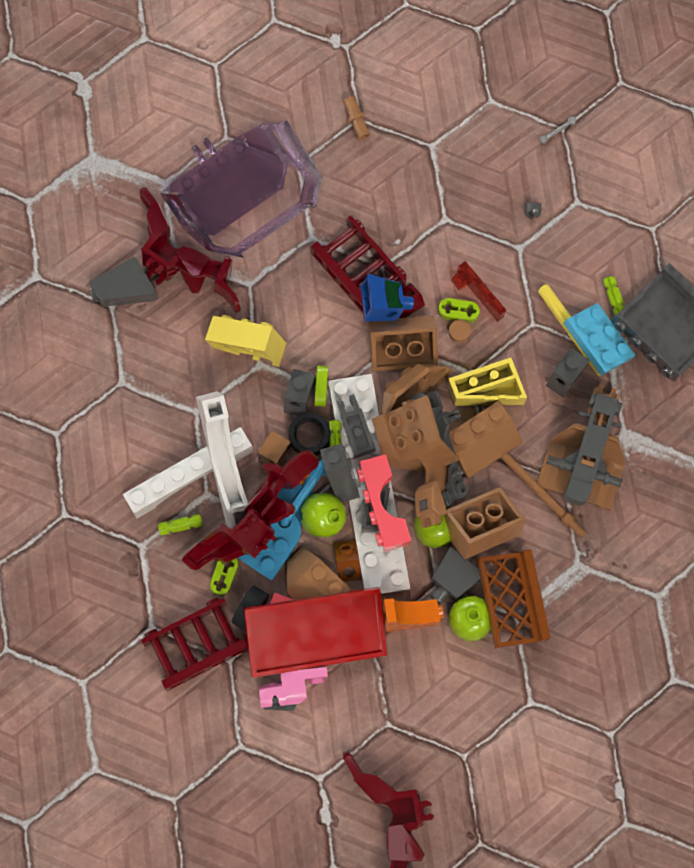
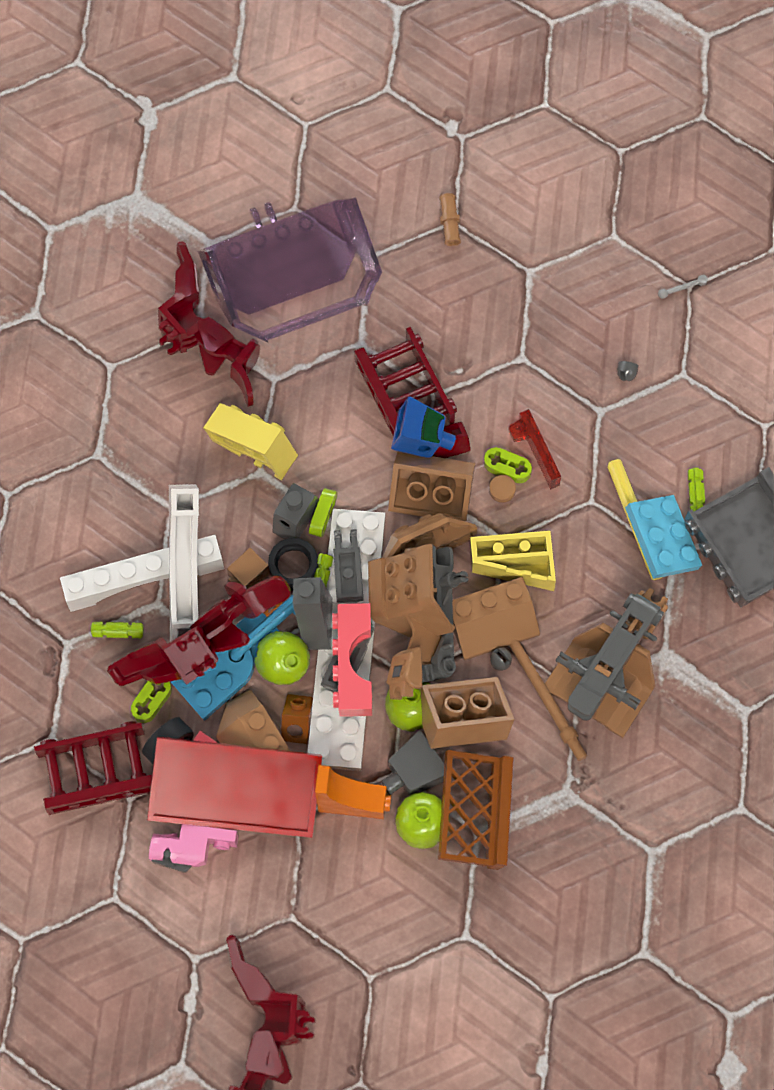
camera: 20 degrees right, 5 degrees down
dark grey slope [88,257,158,307] -> none
dark grey torso [546,348,589,398] -> none
none -> dark grey hinge [490,648,512,671]

